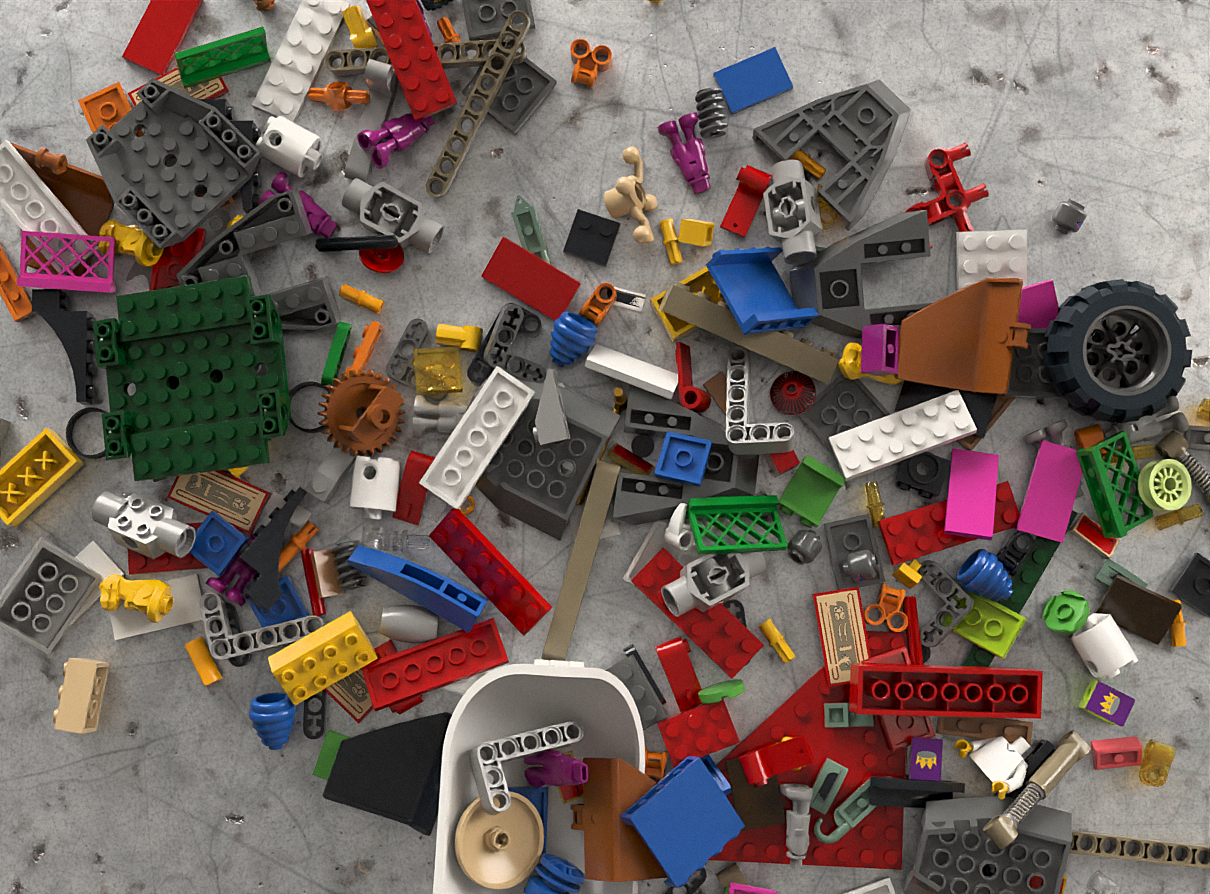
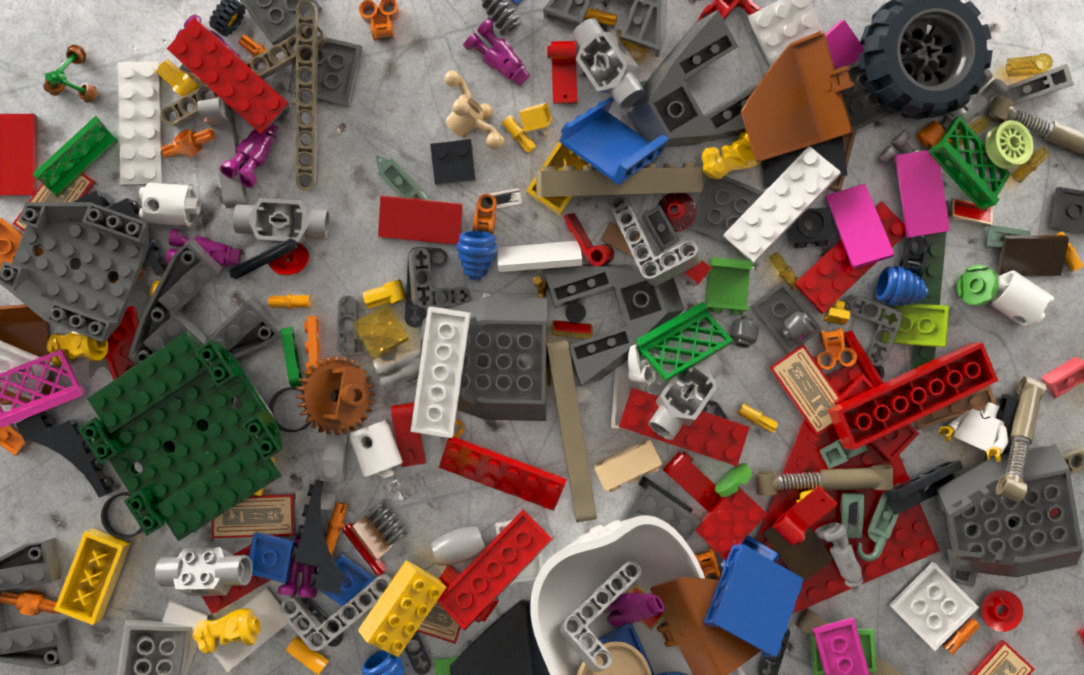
camera: 25 degrees left, 5 degrees up
blue wedge [347,545,489,633] -> none
light grey slope [533,369,571,445] -> none
blue plate [654,431,713,487] -> none
magenta brick [861,324,900,376] -> none
dark purple piece [905,737,943,781] -> none
dark purple piece [1078,680,1135,727] -> none
none -> tan brick [593,439,662,493]
none -> dark grey slope [641,205,680,252]
none -> dark tan piece [756,465,893,496]

